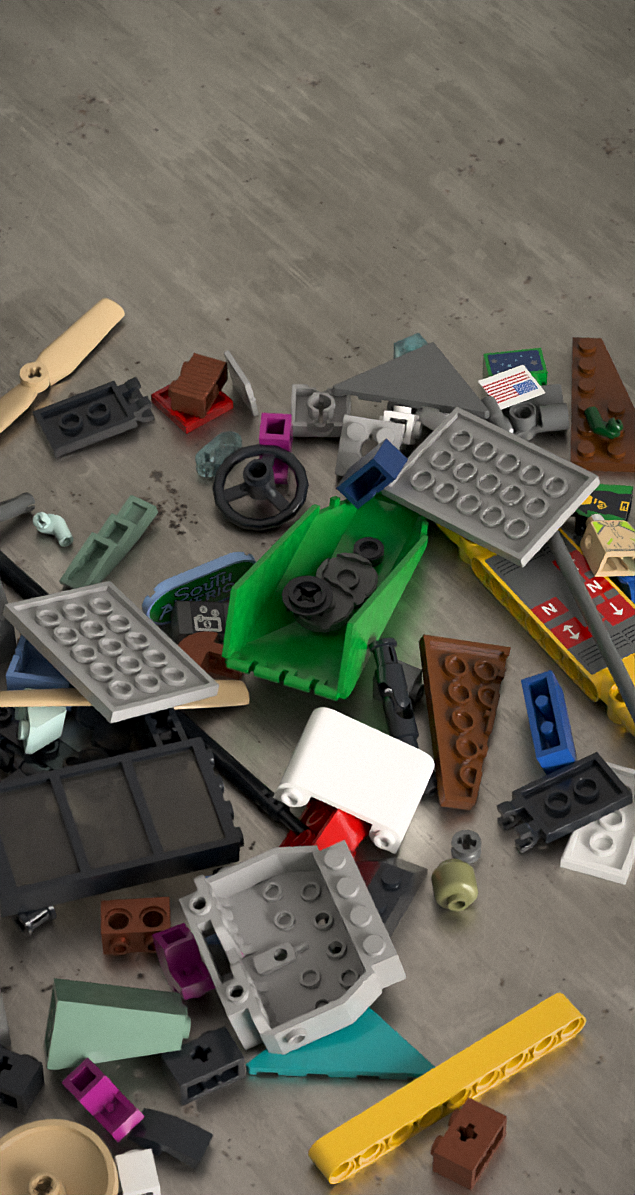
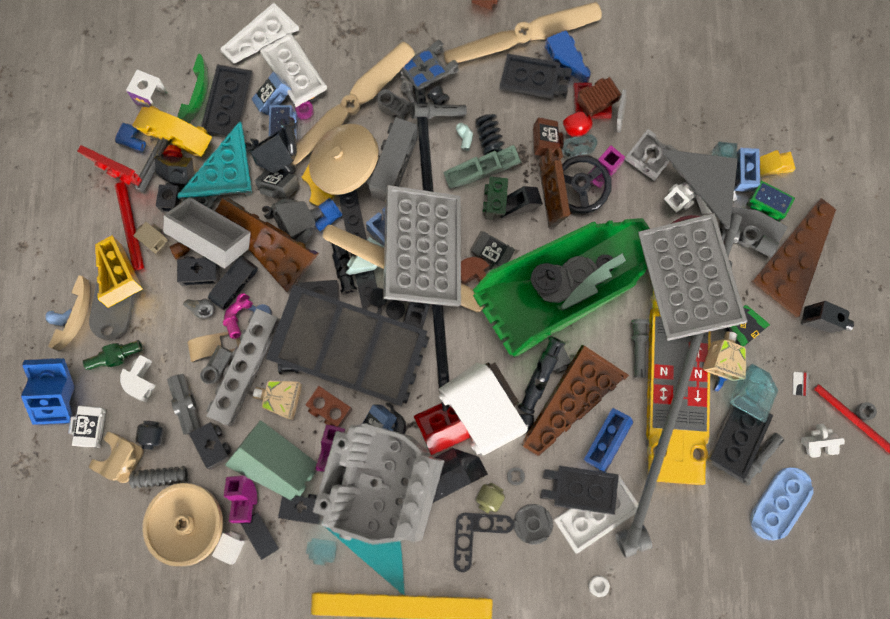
camera: 35 degrees right, 30 degrees up
tile [142,552,256,625] -> none
light grey brick [335,415,405,476] -> none
dark blue piece [336,438,408,509] -> none
sticker [478,365,545,409] -> none
dark green arm [584,406,623,439] -> none
none -> tan torso [253,381,302,421]
none -> clear light blue brick [306,538,338,565]
none -> black beam [453,513,514,573]
none -> black piece [475,114,505,155]
none -> dark green bracket [482,177,508,220]
none -> black slope [501,186,543,219]
none -> dark grey tile [513,504,553,545]
none -> copper piece [533,117,564,157]
none -> reddish brown tile [539,148,570,227]
none -> blue slope [545,30,591,83]
none -> sand green slope [561,254,626,311]
none -> red hair [563,112,593,137]
none -> dark grey pin [632,319,649,378]
none -> medium blue brick [734,148,760,192]
none -> yellow slope [760,150,796,177]

